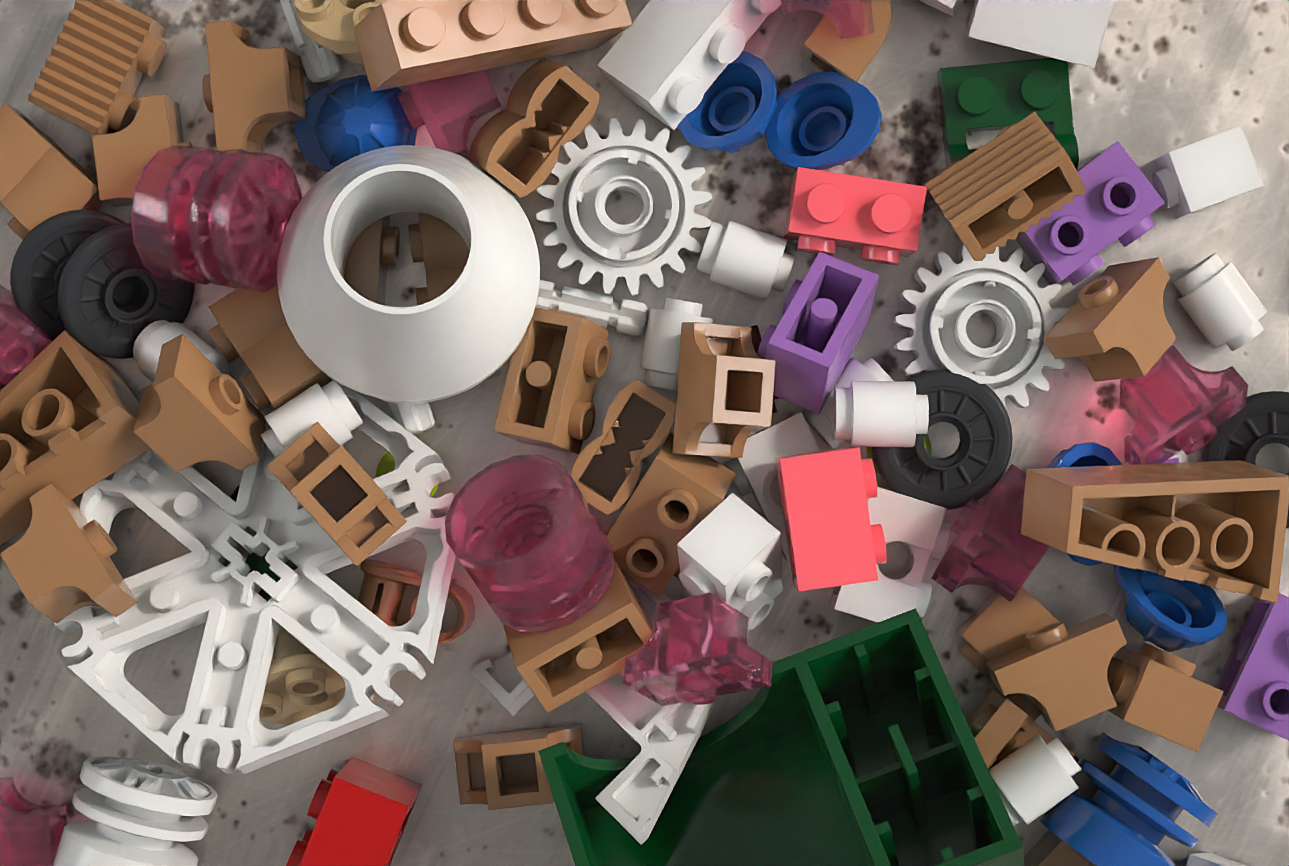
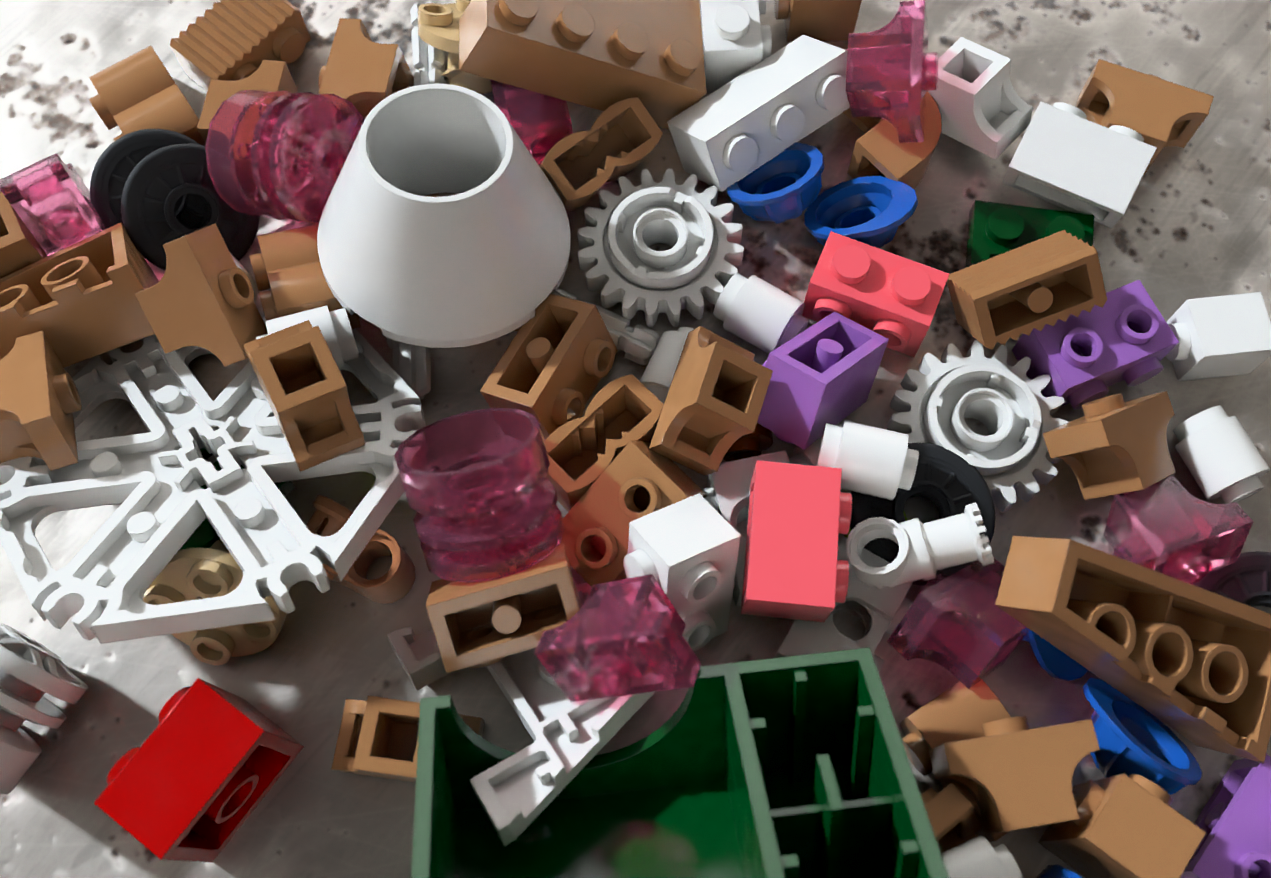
camera: 15 degrees right, 20 degrees down
none -> white connector [846,503,994,589]

